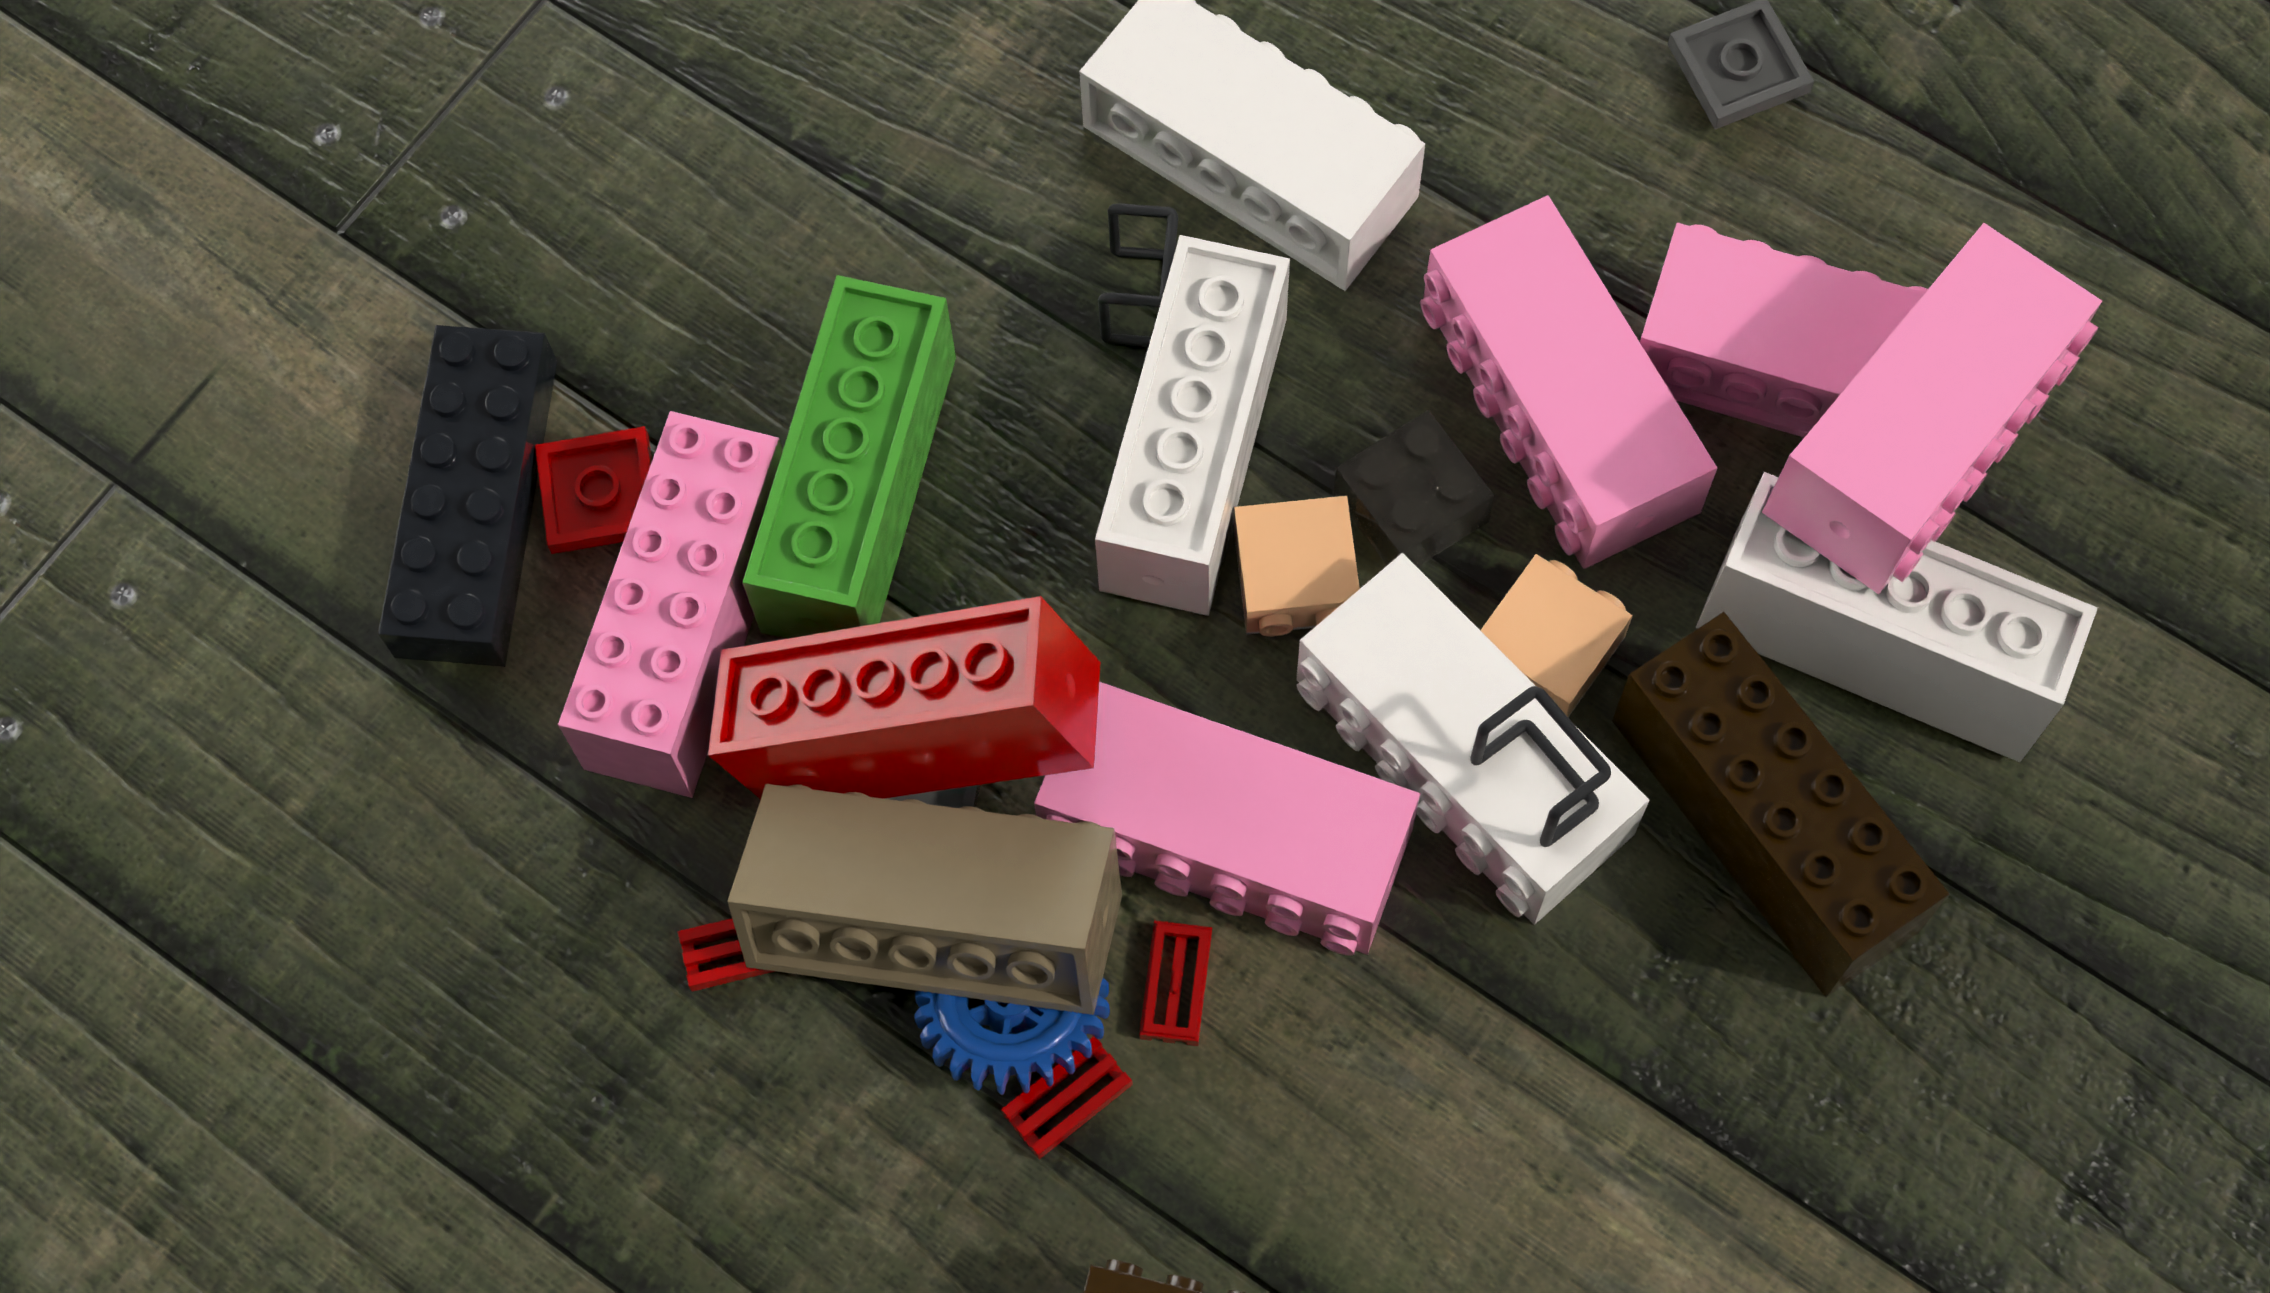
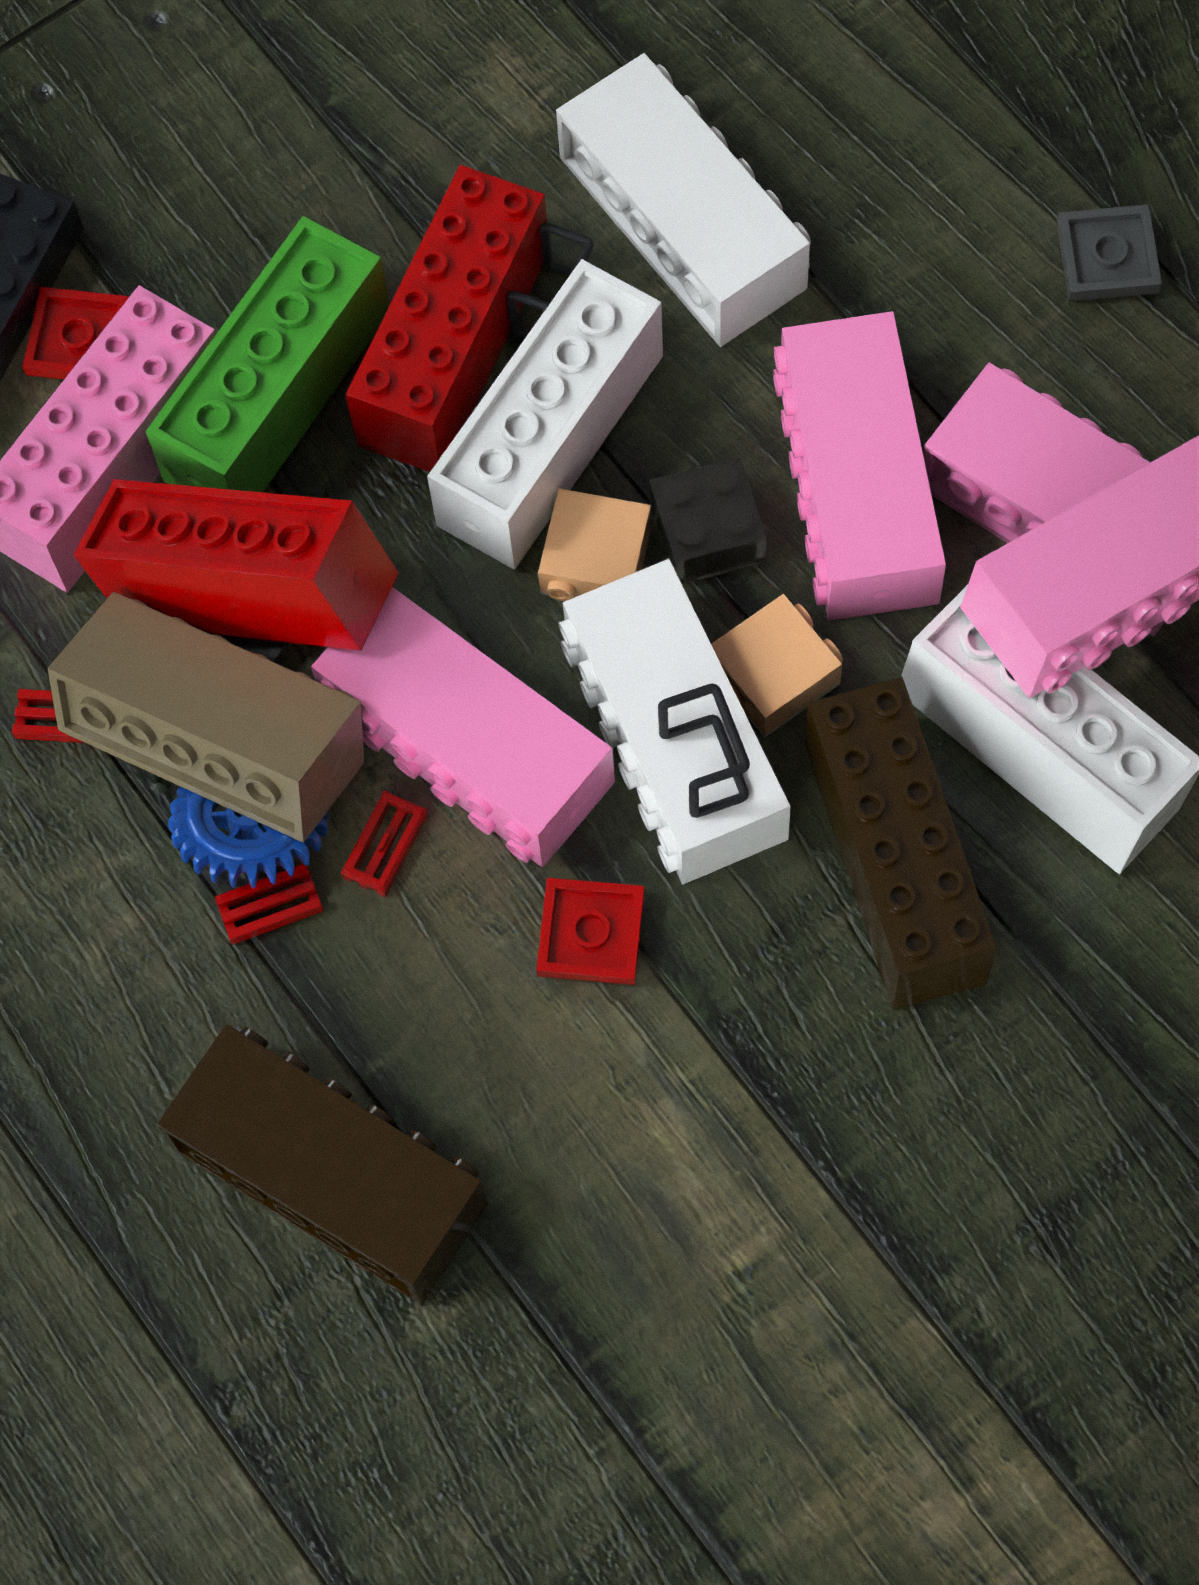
camera: 20 degrees right, 0 degrees up
none -> red brick [345,165,547,472]
none -> red plate [536,878,645,985]

